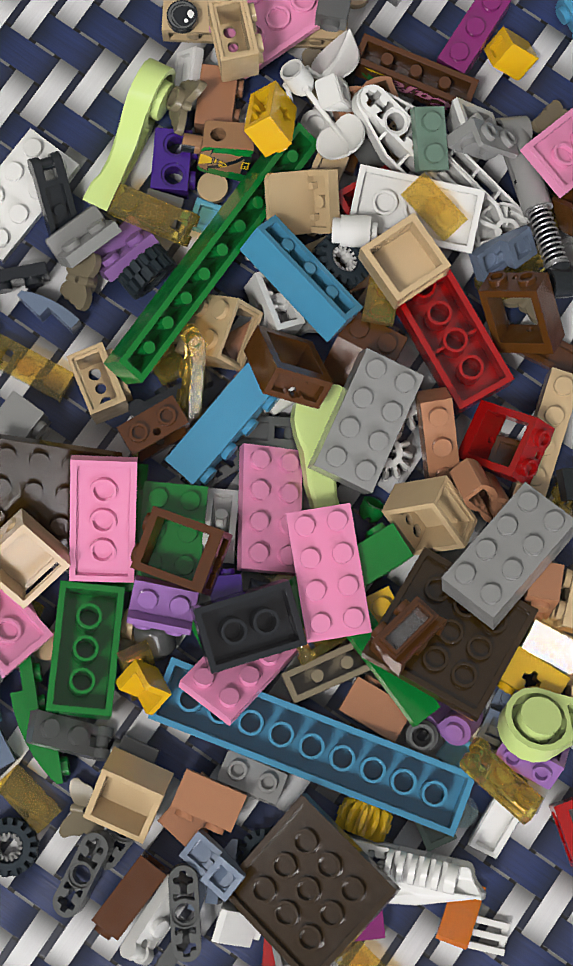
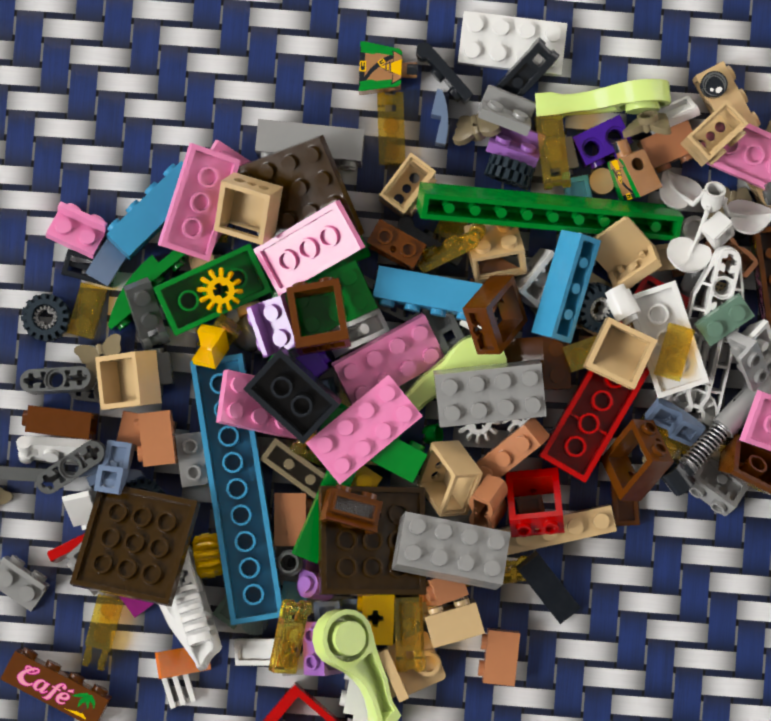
camera: 65 degrees right, 5 degrees up
yellow brick [244,80,297,157] -> none
none -> yellow gear [197,268,243,313]

